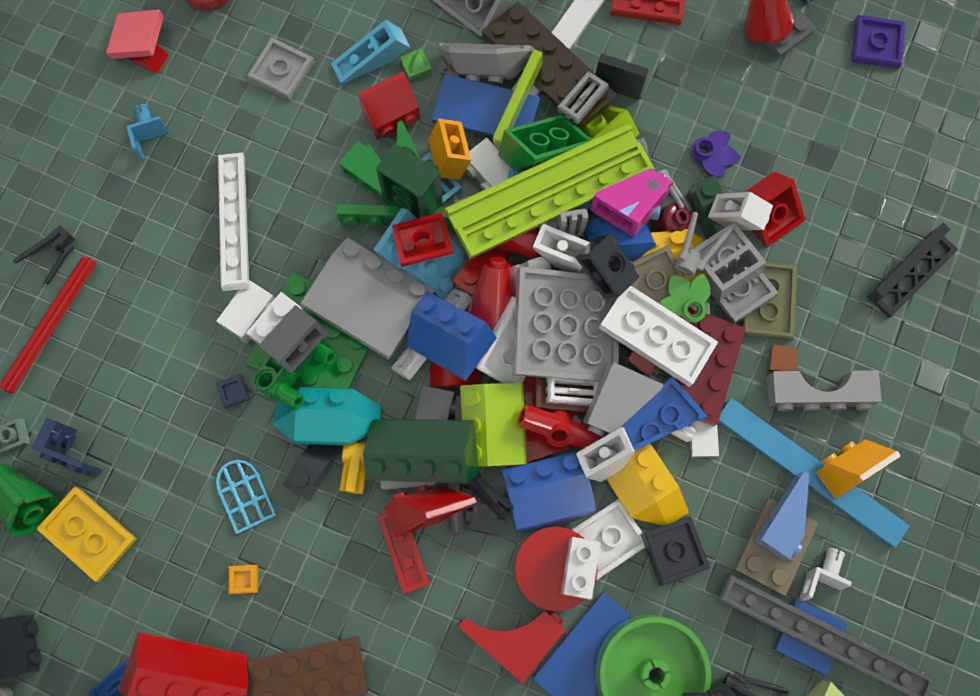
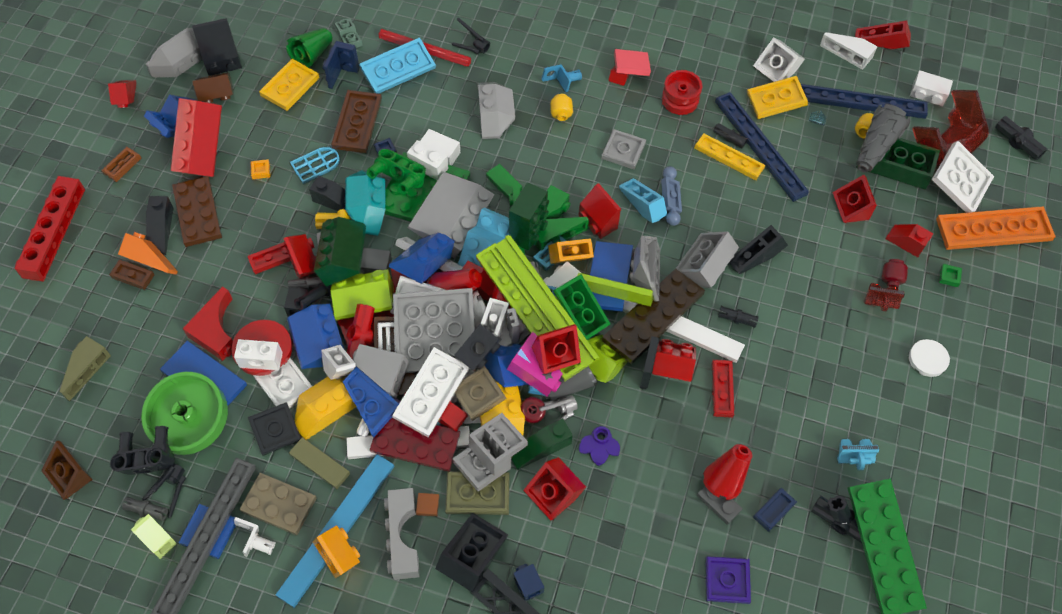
camera: 85 degrees right, 15 degrees down
white tile [218,152,249,291] -> none
dark grey brick [259,305,327,374] -> none
red slope [392,212,454,267] -> none
bright green tile [400,48,432,81] -> none
light grey tile [557,71,608,125] -> none
bright green plate [660,274,711,323] -> none
light grey plant [675,212,733,275] -> none
white brick [708,192,773,230] -> none
medium blue slope [754,471,809,560] -> none
none -> reddish brown slope [192,72,234,103]
none -> olive tile [289,437,350,490]
none -> reddish brown plate [331,90,382,153]
none -> medium azure plate [359,38,436,94]
none -> black slope [435,513,508,592]
none -> light grey wedge [477,82,515,139]
none -> green tile [486,164,522,199]
none -> dark blue brick [513,564,544,601]
none -> red slope [532,324,581,374]
none -> yellow head [550,94,573,121]
none -> red slope [652,339,696,382]
none -> sand blue plate [661,166,682,226]

